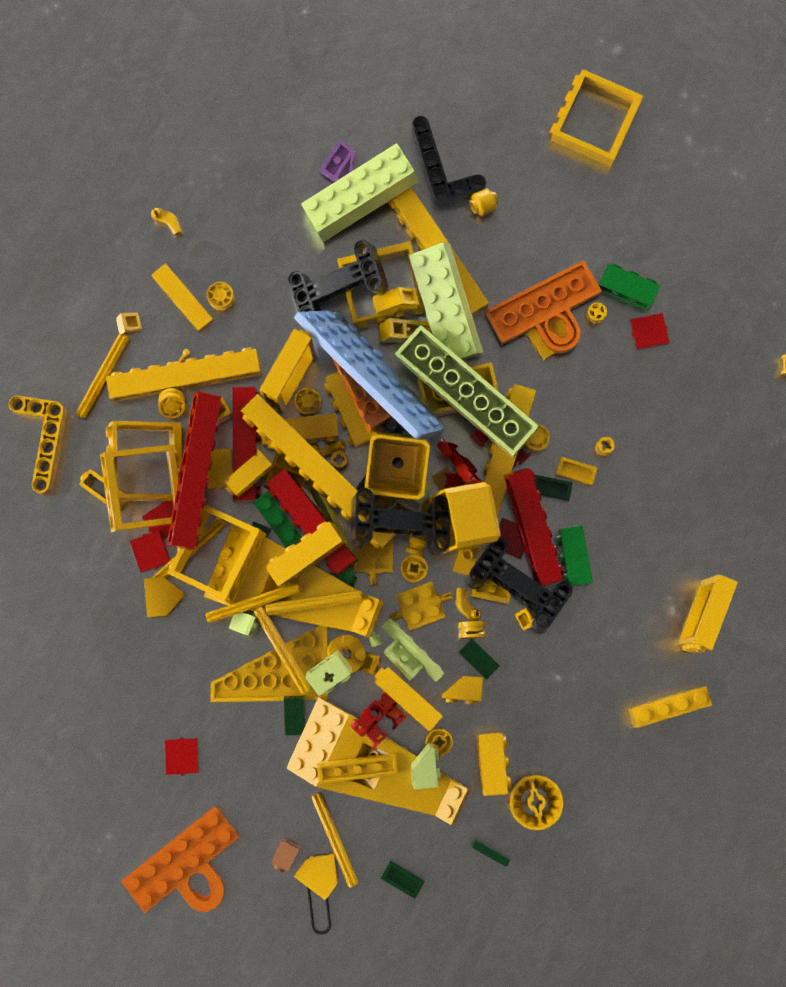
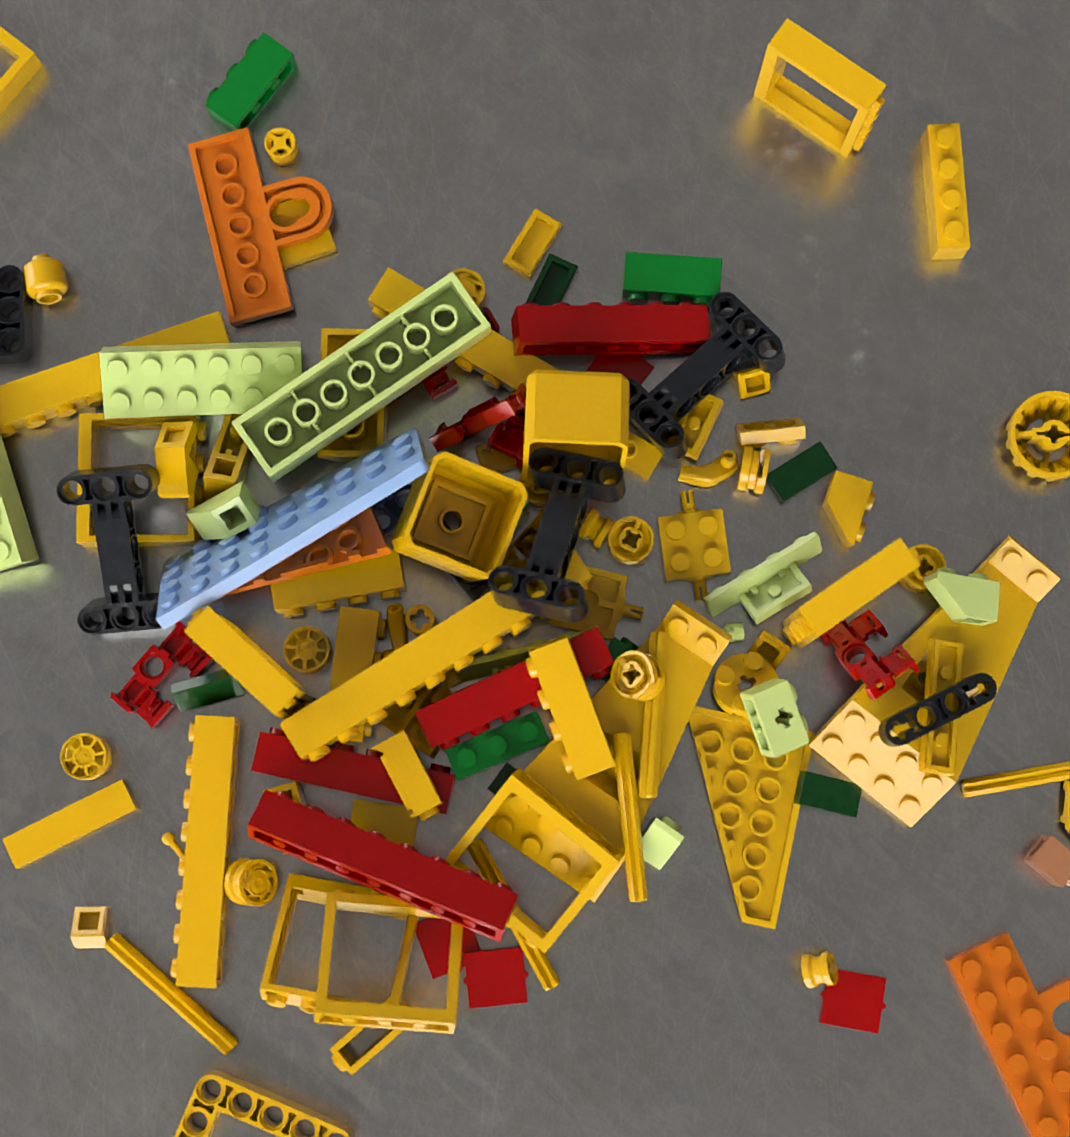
camera: 75 degrees left, 0 degrees up
yellow slope [144,577,186,617] -> none
yellow axle [254,606,311,694] -> none
yellow piece [476,732,511,796] -> none
yellow bush [595,437,615,456] -> none
red piece [630,313,670,350] -> none
none -> red piece [110,621,214,728]
none -> dark green tile [170,669,245,712]
none -> yellowish green slope [186,481,260,540]
none -> yellow wheel [611,651,665,701]
none -> yellow plate [736,417,806,448]
none -> yellow wheel [801,951,838,988]
none -> black beam [878,673,997,747]

